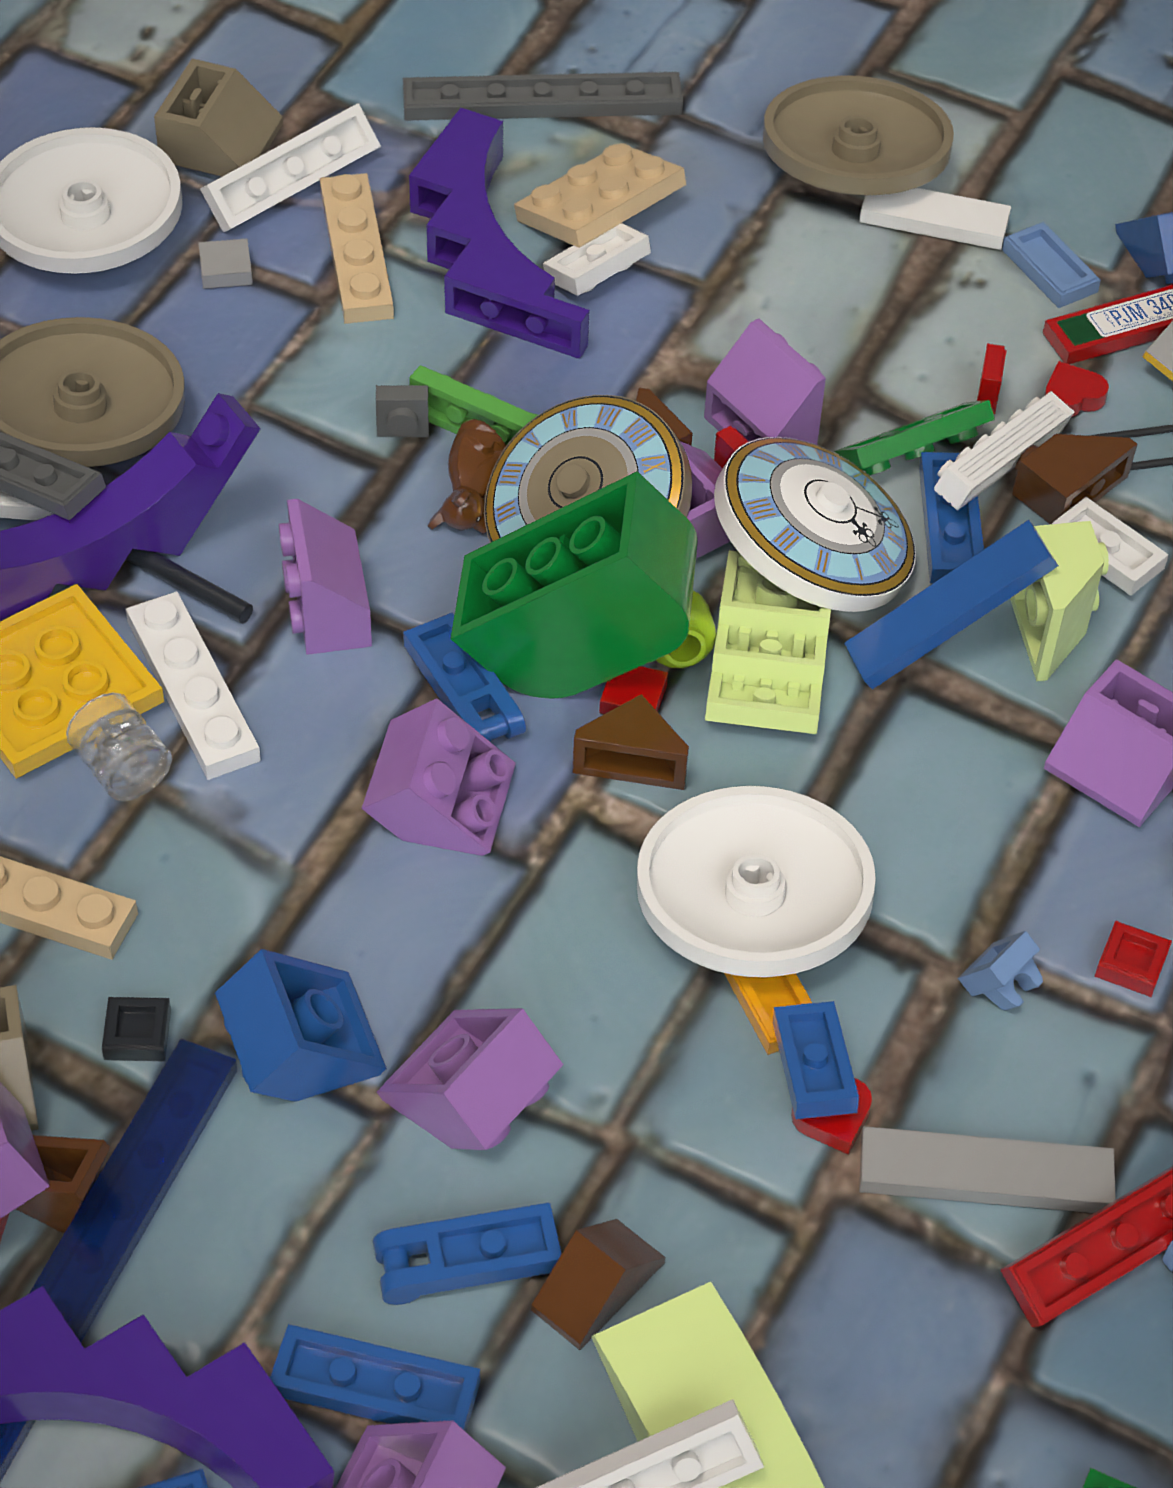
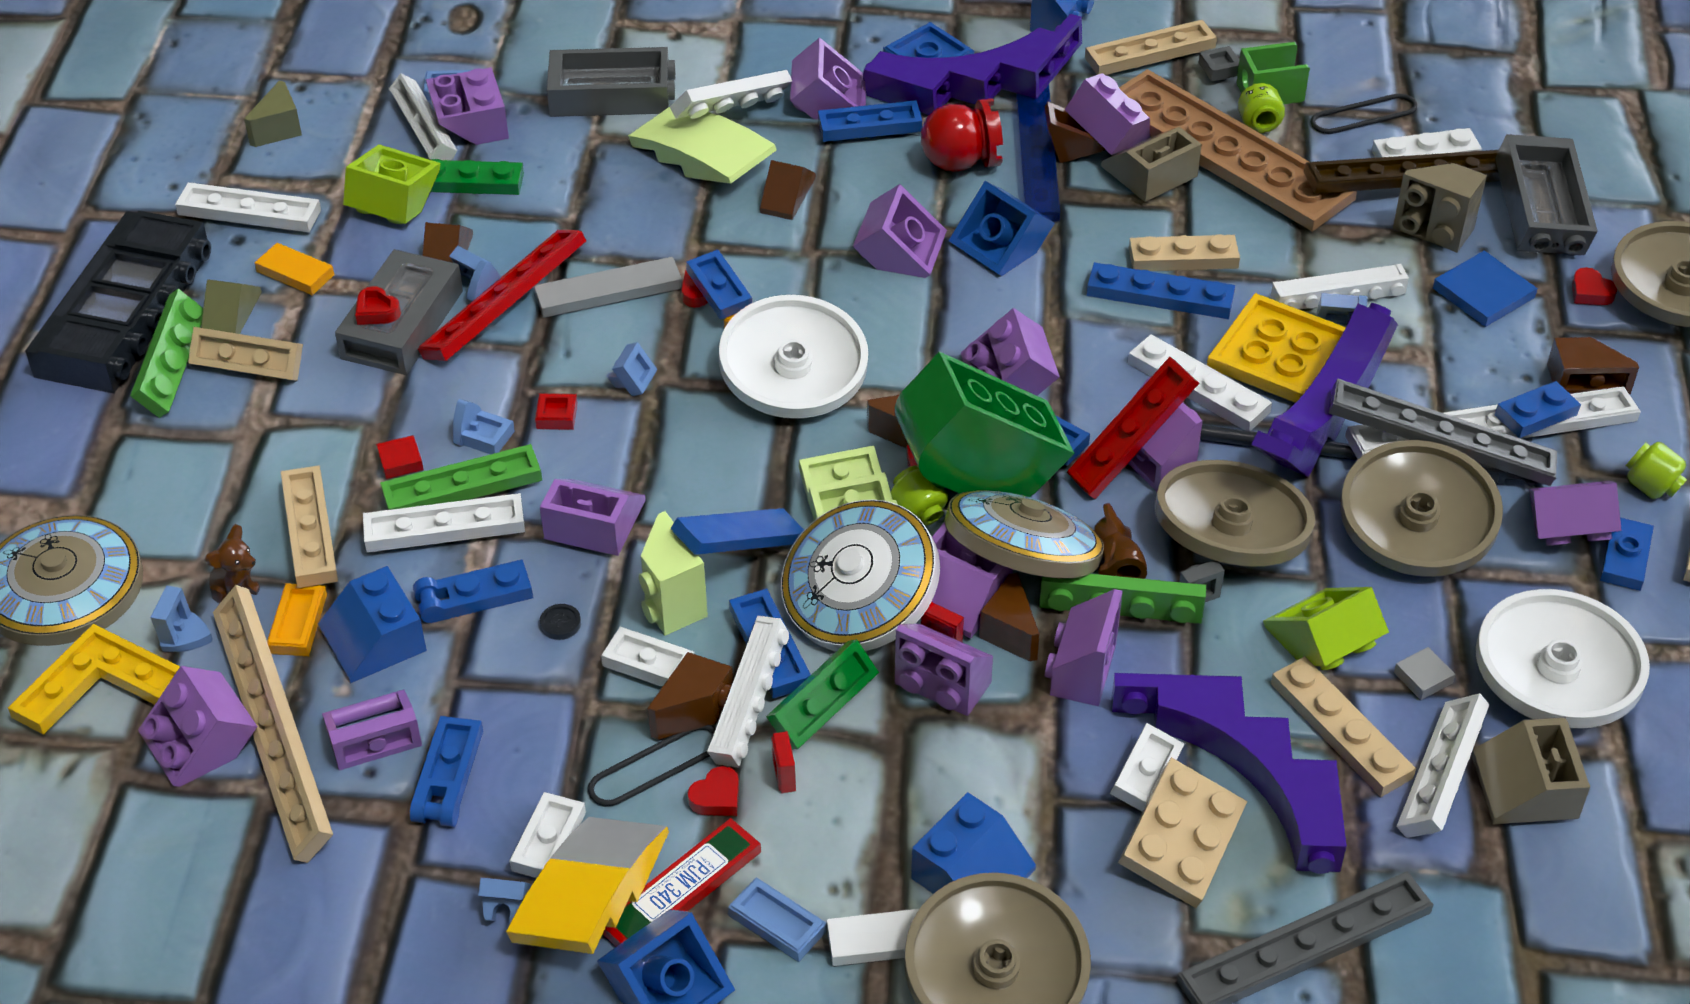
camera: 160 degrees right, 5 degrees down
clear wheel [66,692,172,801] -> none
black tile [102,997,171,1061] -> none
blue plate [373,1202,561,1305] -> none
none -> blue slope [911,792,1036,894]
none -> red tile [921,98,1003,172]
none -> medium lavender slope [1045,589,1123,706]
none -> red tile [1067,356,1200,499]
none -> blue plate [1087,262,1236,319]
none -> dark tan dish [1154,460,1315,567]
none -> lime slope [1263,587,1389,670]

